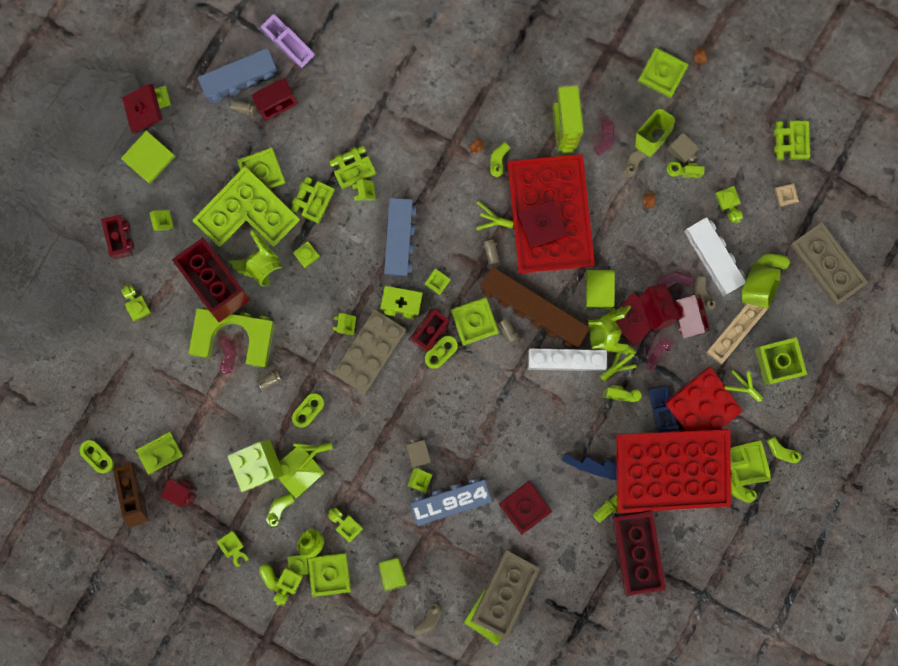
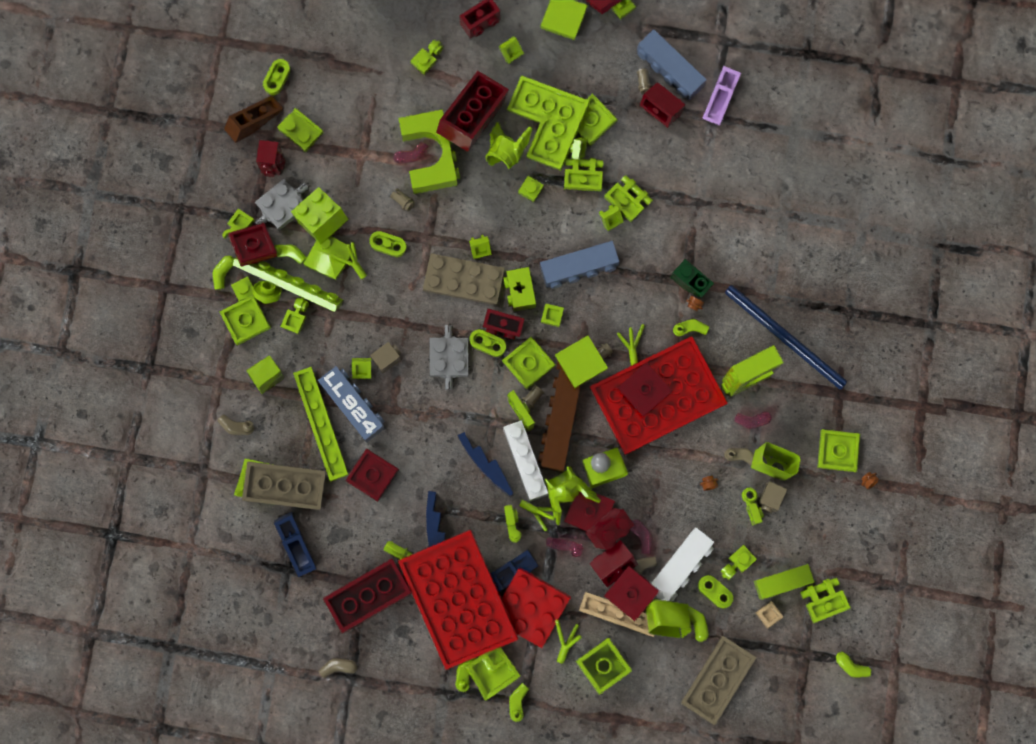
camera: 70 degrees right, 5 degrees down
lime plate [273,567,303,606] -> none
none -> dark red plate [228,223,277,267]
none -> lime plate [233,257,343,312]
none -> light grey plate [254,179,309,231]
none -> dark blue slope [274,512,316,577]
none -> lime plate [293,367,349,482]
none -> dark tan arm [318,658,357,678]
none -> light grey plate [429,325,468,390]
none -> dark blue slope [457,432,514,497]
none -> lime plate [507,390,535,432]
none -> lime tile [555,336,608,388]
none -> lime plate [570,137,587,159]
none -> light grey piece [591,453,611,473]
none -> dark red plate [604,565,660,621]
none -> dark green slope [671,259,714,298]
none -> lime plate [698,575,733,608]
none -> dark blue axle [725,285,847,389]
none -> lime slope [754,564,815,600]
none -> lime arm [836,652,871,677]

